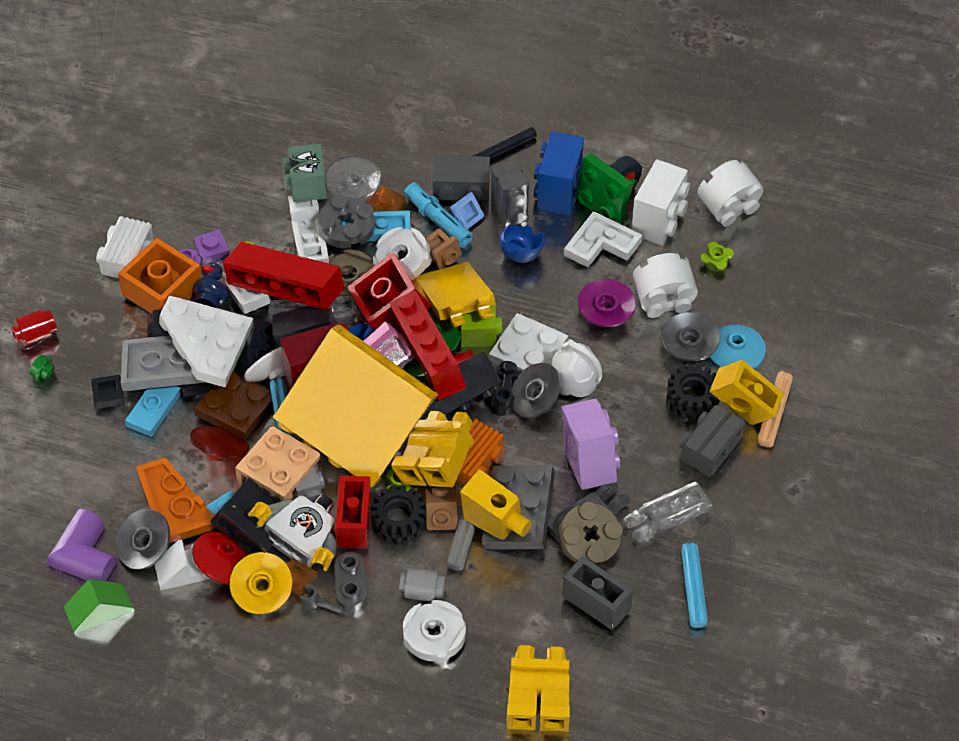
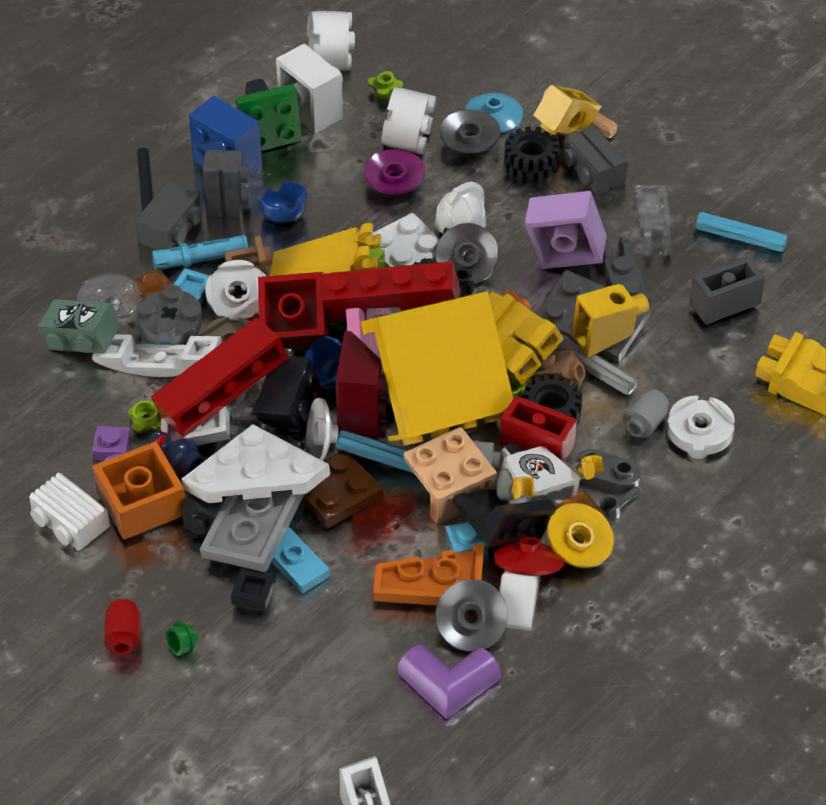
camera: 65 degrees left, 5 degrees down
bright green slope [63,579,134,634] -> none
light blue slope [450,192,485,229] -> none
dark tan plate [559,502,622,564] -> none
white plate [564,211,642,267] -> none

